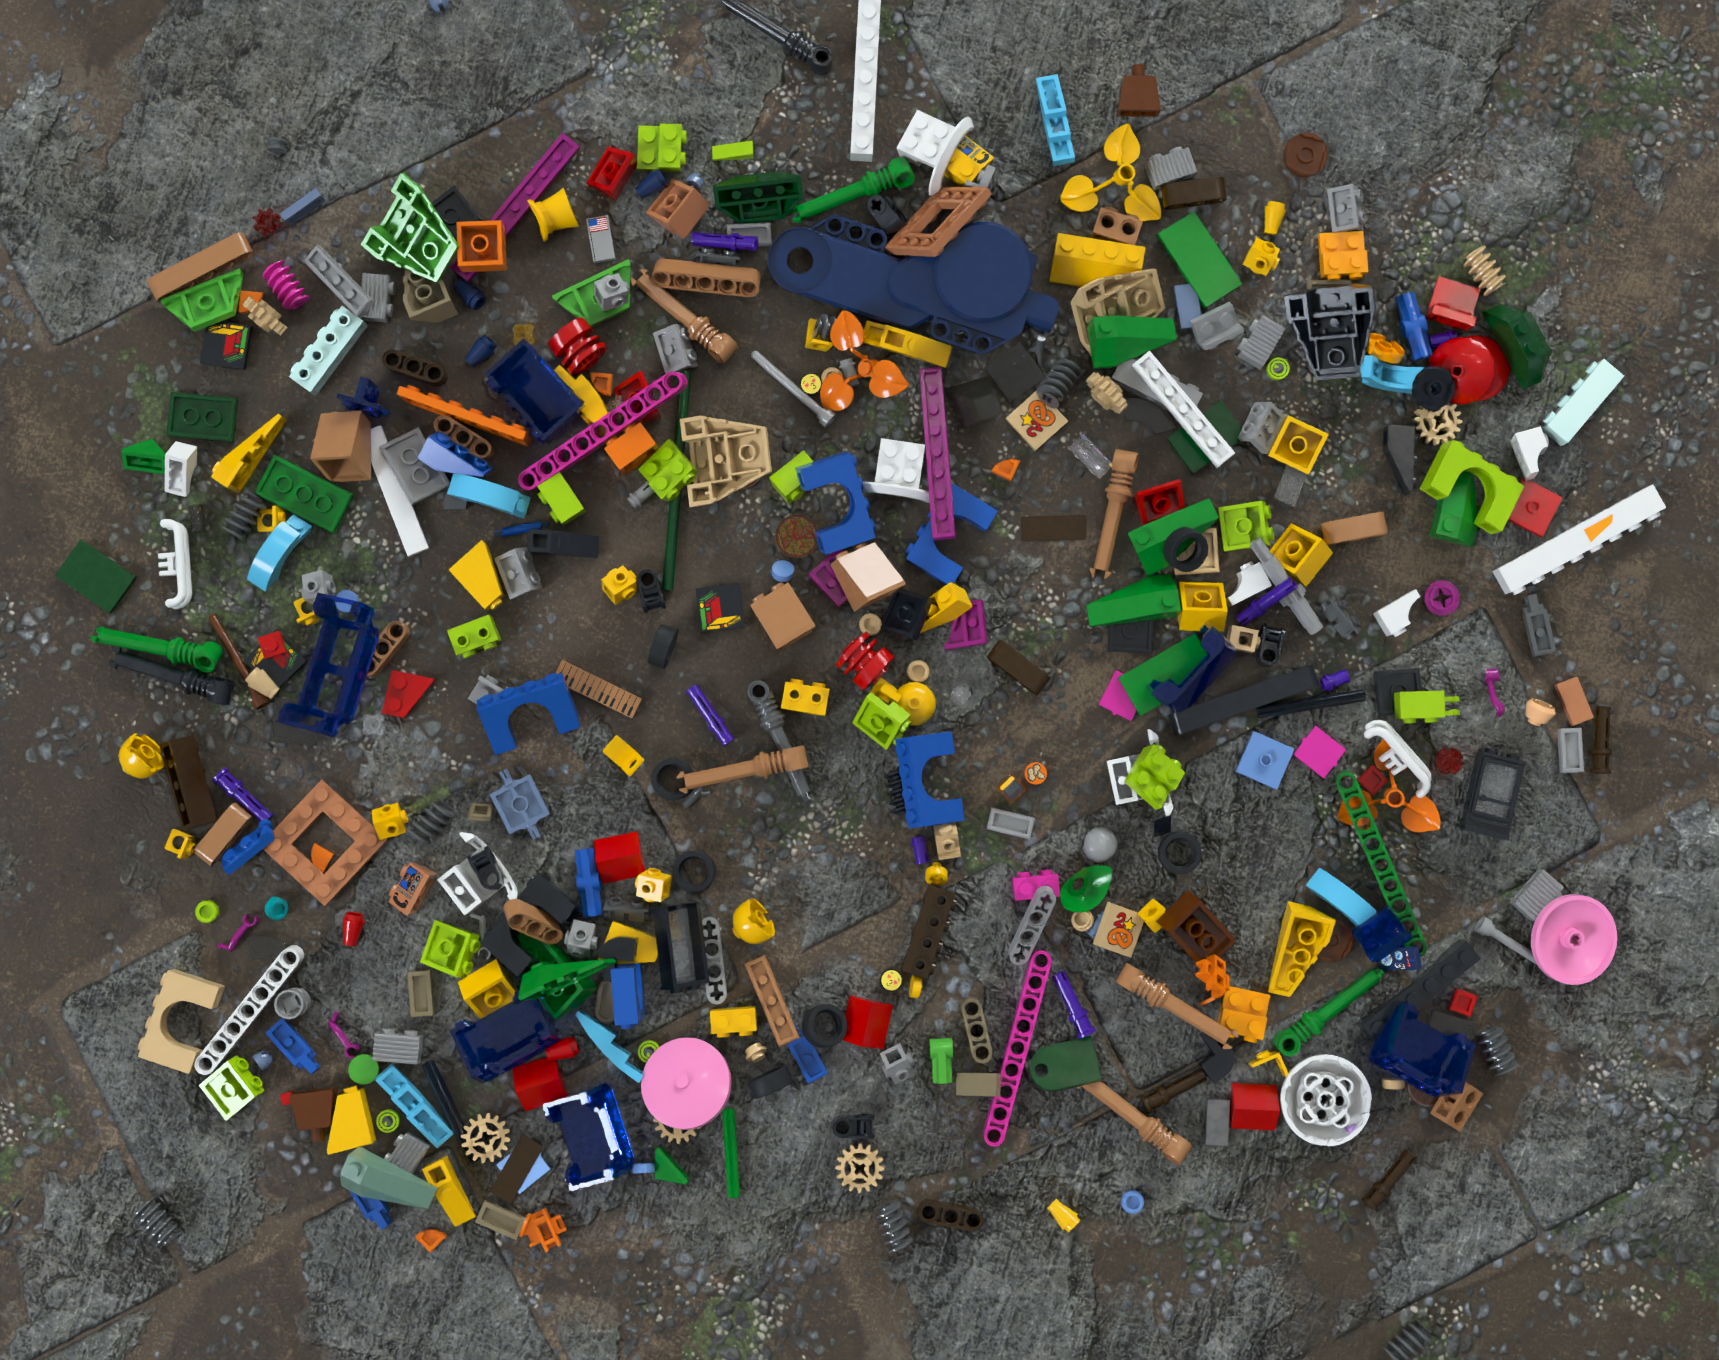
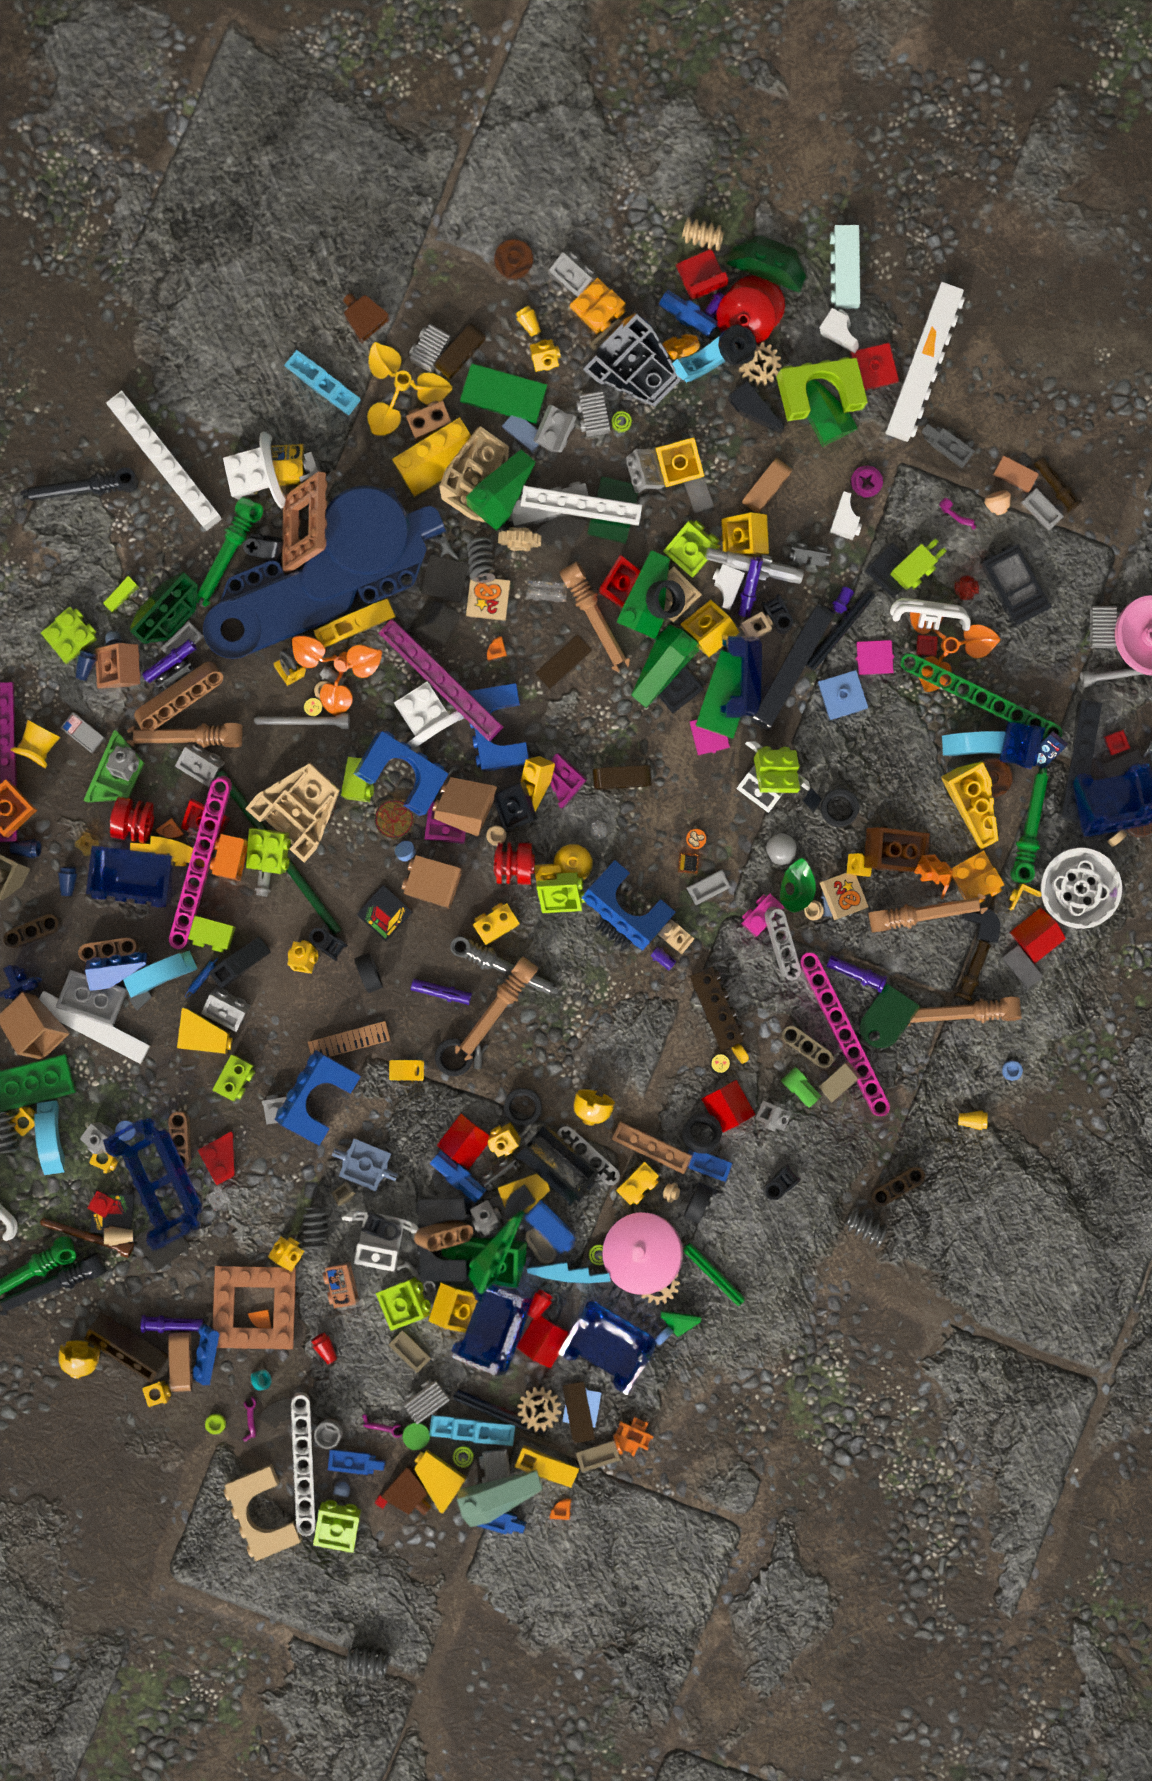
camera: 30 degrees left, 0 degrees up
orange plate [397,385,532,447] -> none
red slope [586,146,637,201] -> none
tan gear [835,1142,884,1193] -> none
tan tile [907,660,929,683] -> none
yellow tile [925,862,948,886] -> none

